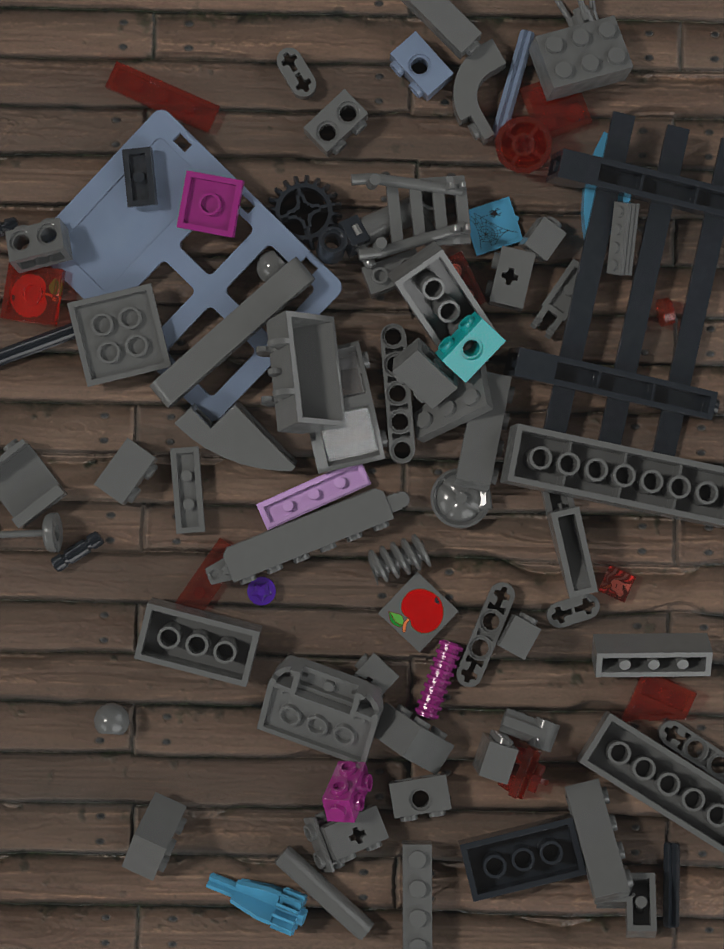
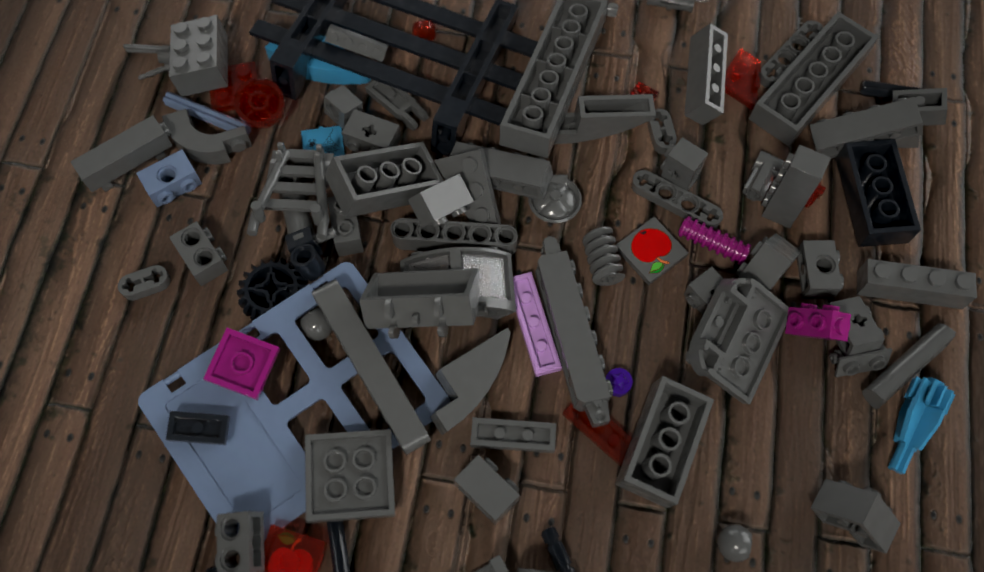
camera: 80 degrees left, 20 degrees down
clear red tile [105,61,220,134] -> none
teal brick [435,311,506,383] -> none

